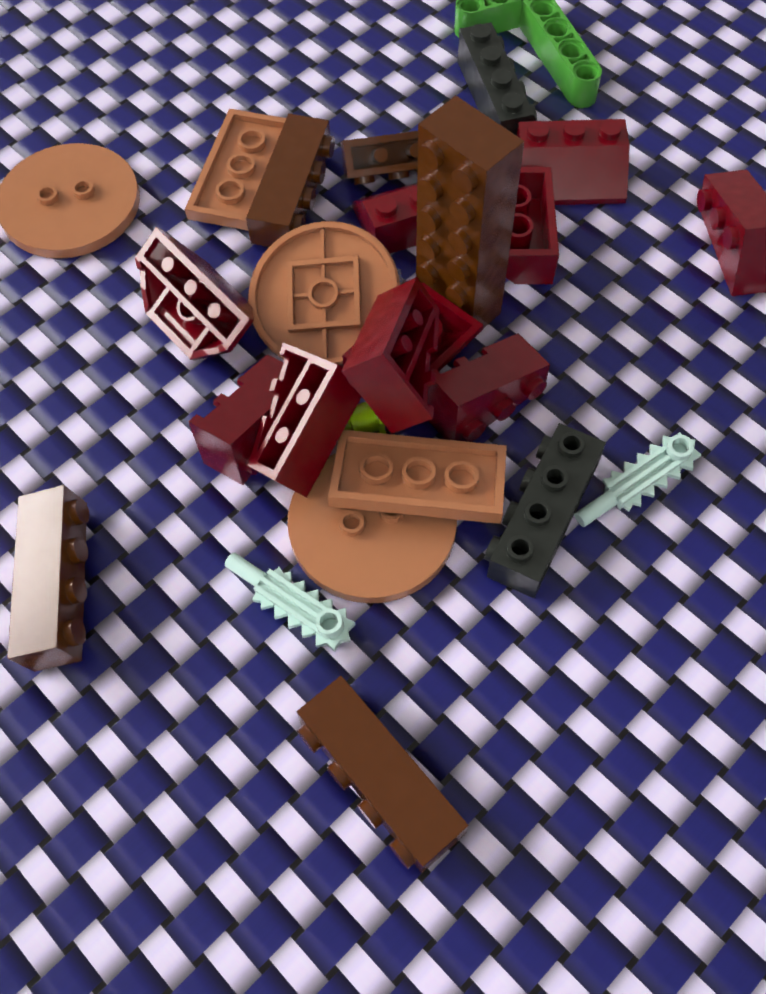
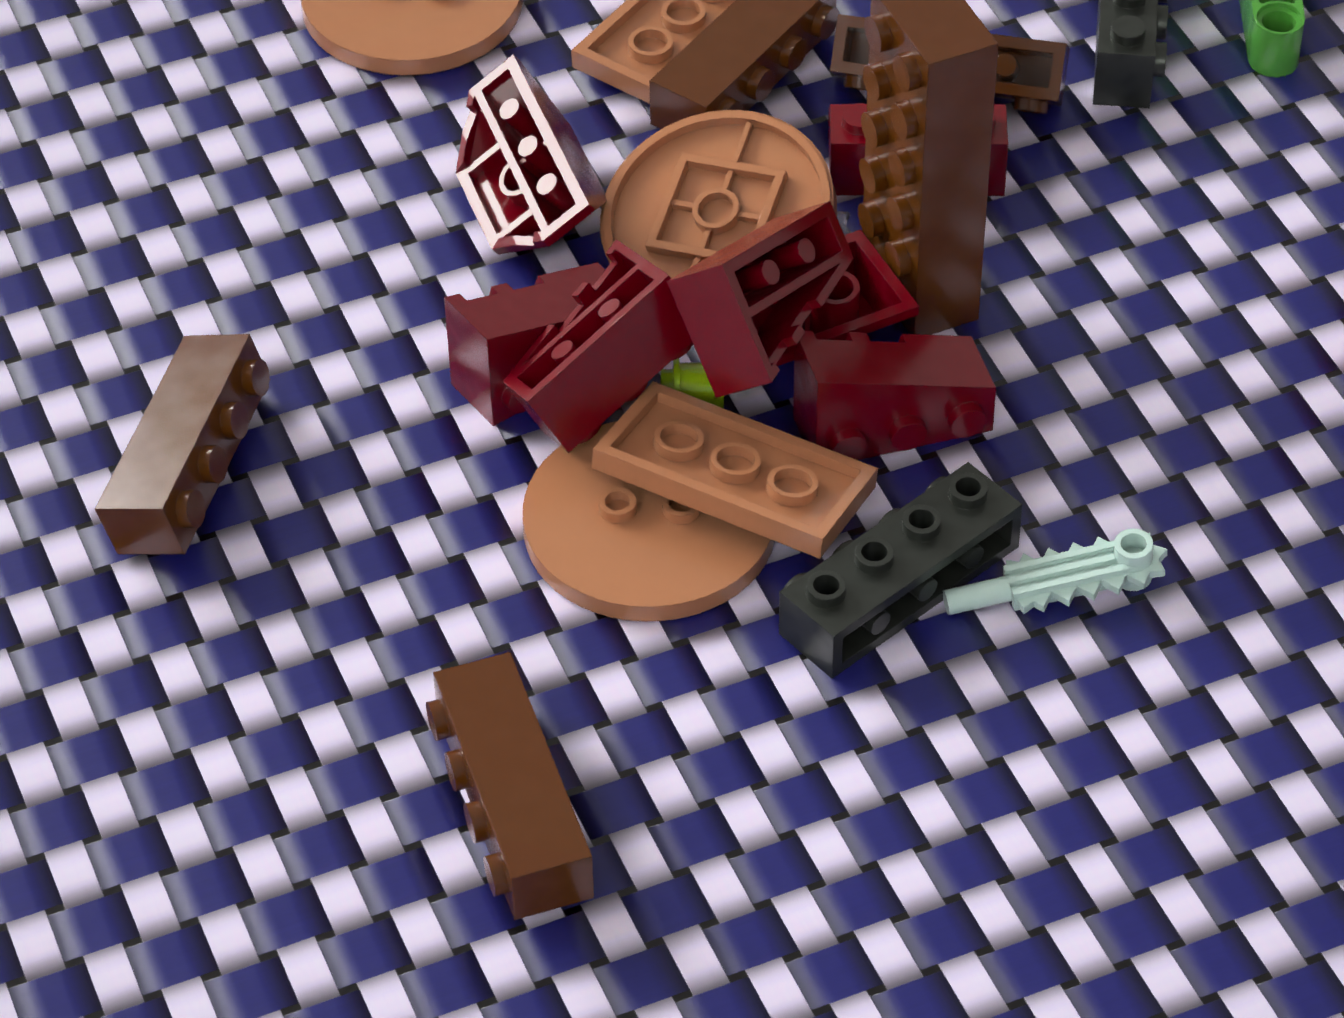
camera: 20 degrees right, 15 degrees down
light aqua piece [225,553,356,652] -> none
dark red slope [506,167,559,284] -> none
dark red slope [517,119,630,205] -> none

